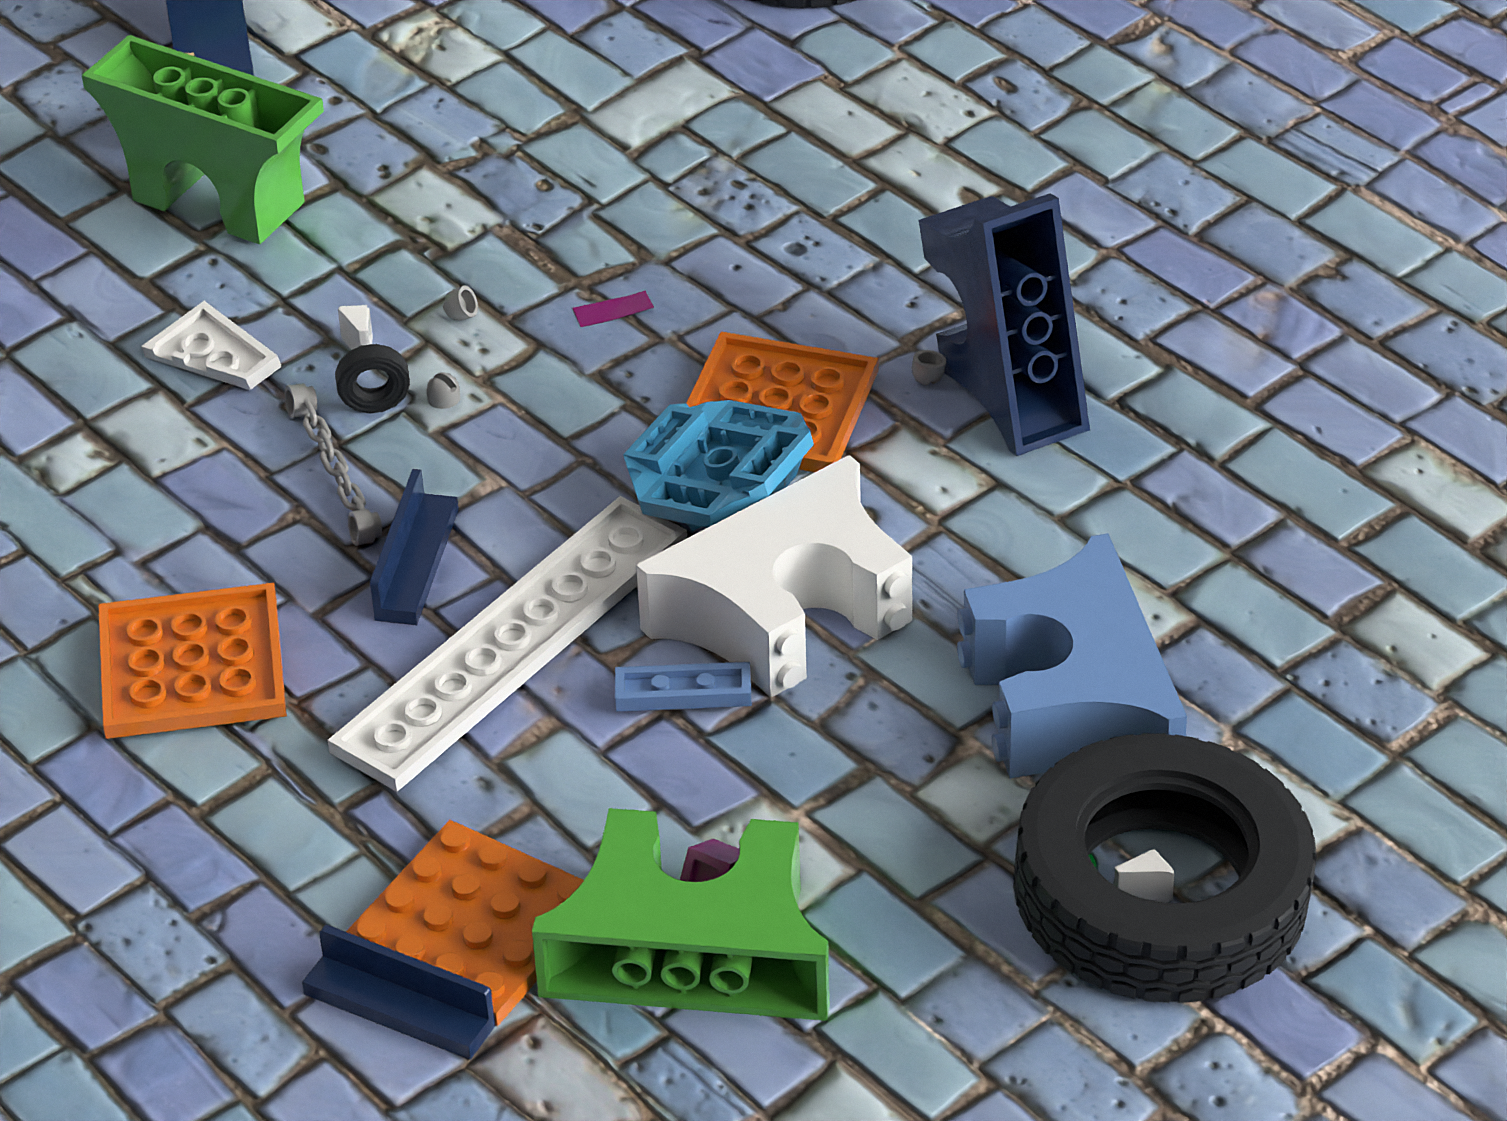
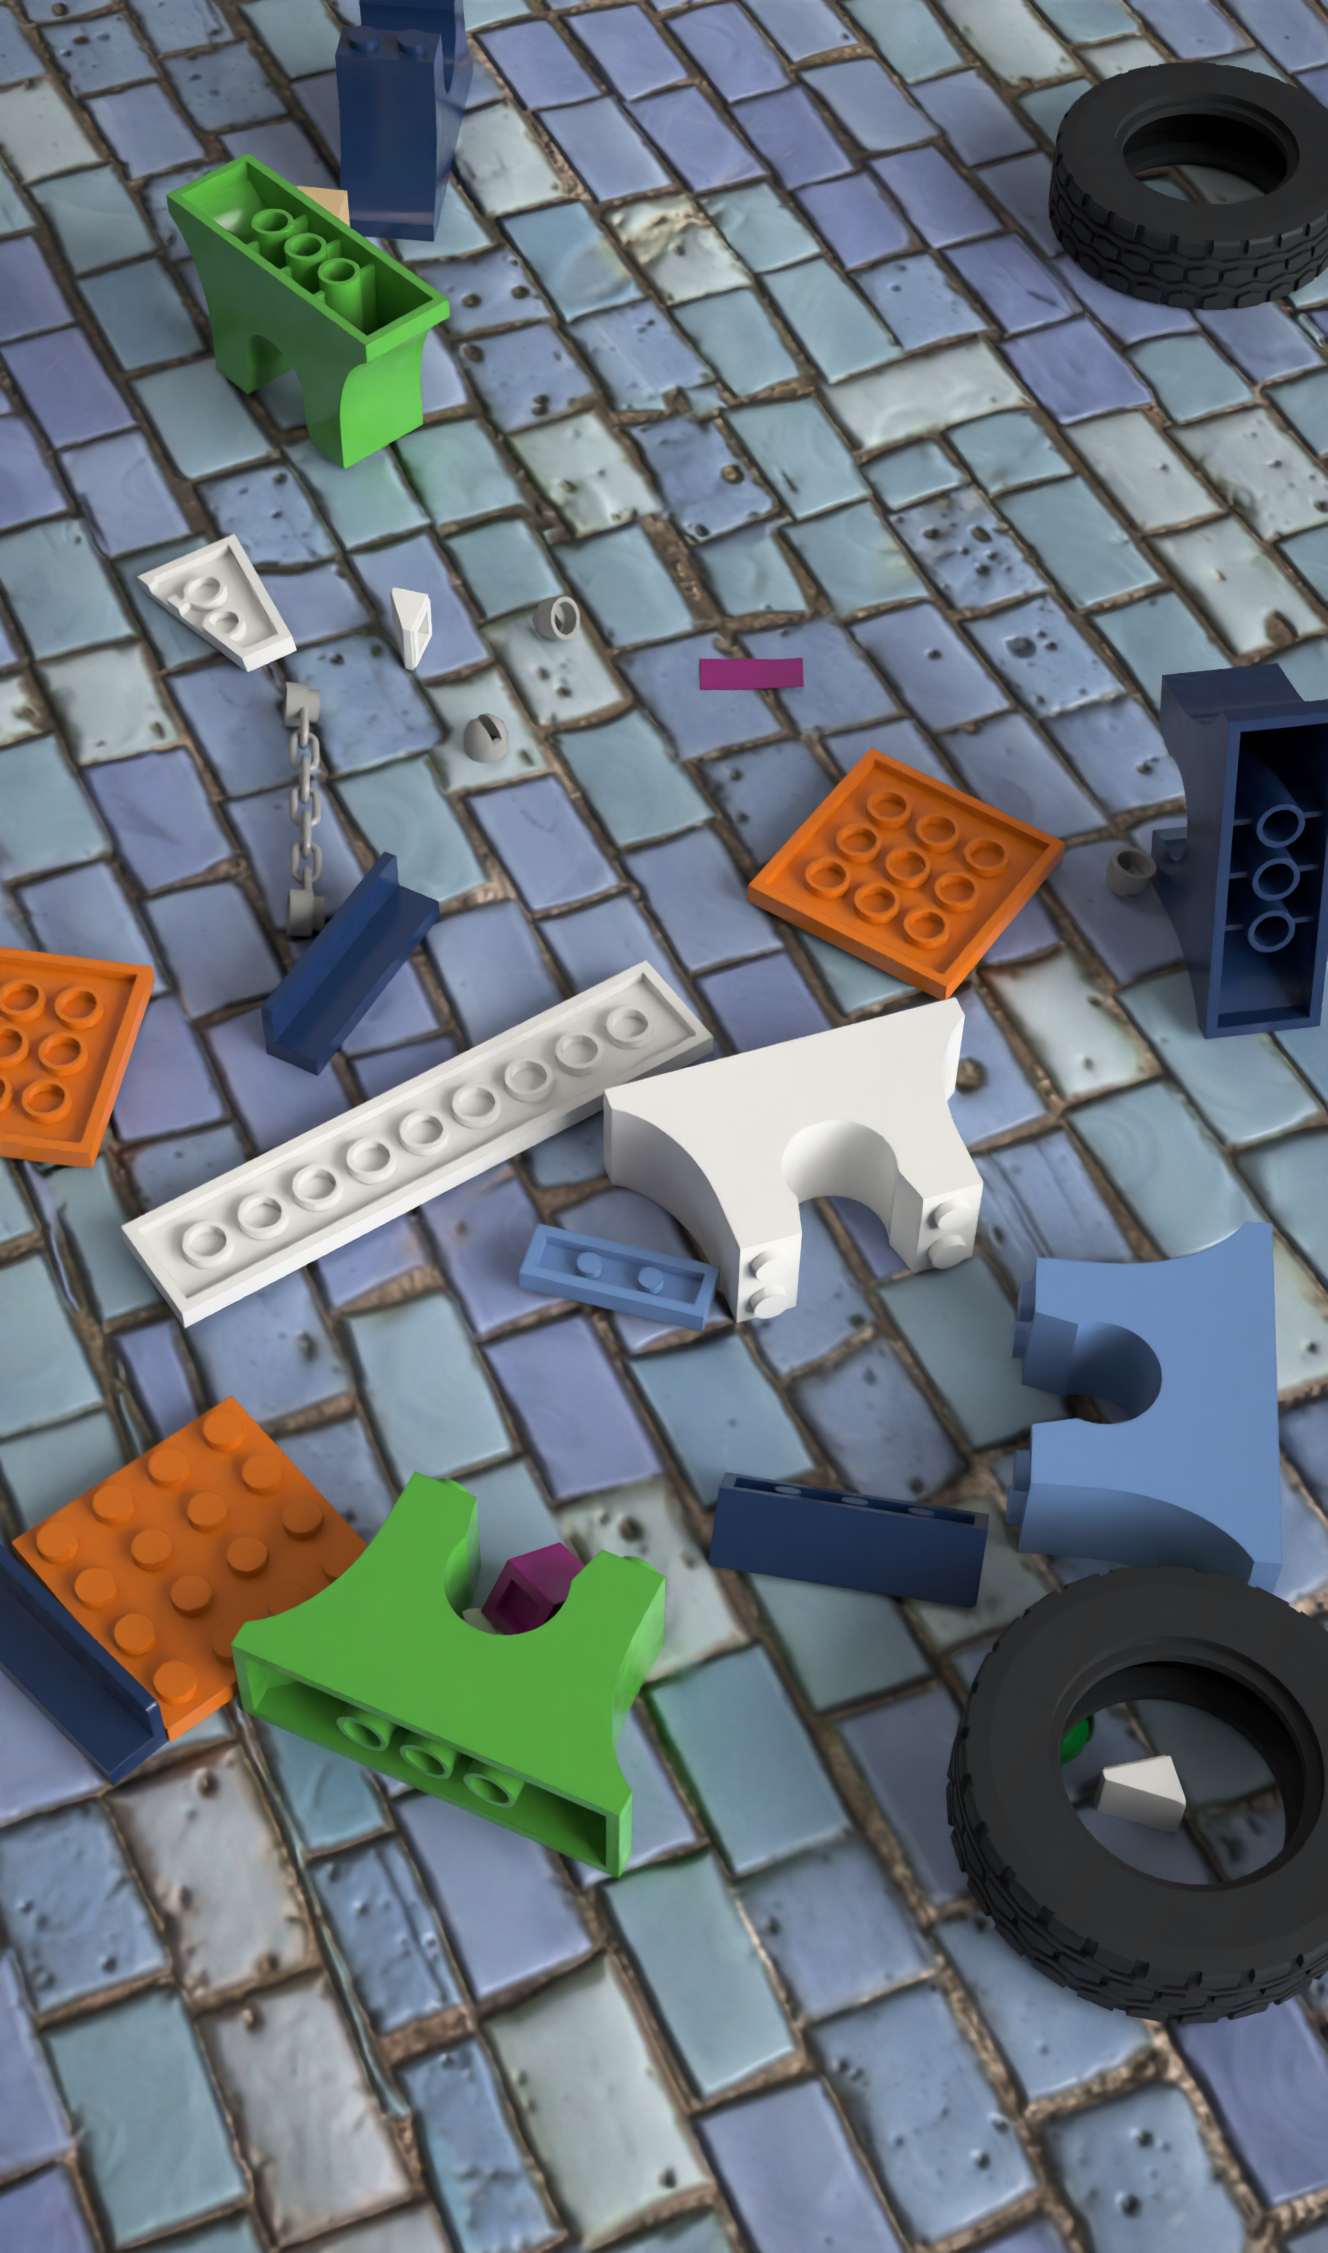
camera: 15 degrees right, 10 degrees up
black tyre [335,344,410,413] -> none
dark azure piece [623,400,814,532] -> none
none -> dark blue panel [709,1472,989,1608]

